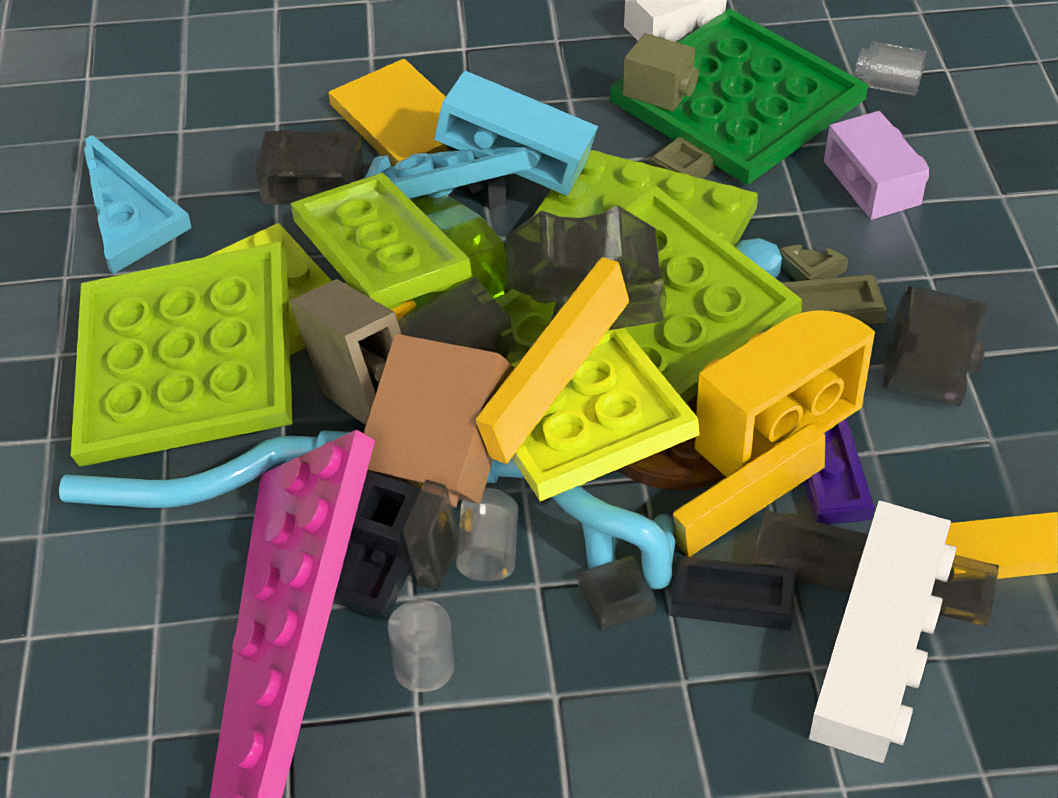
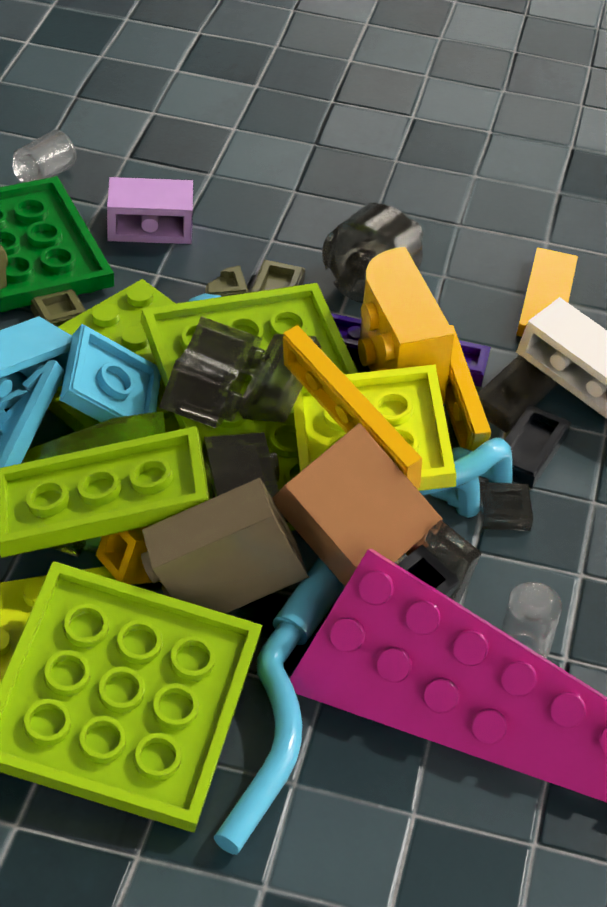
camera: 75 degrees left, 5 degrees down
none -> medium azure plate [60,324,161,439]

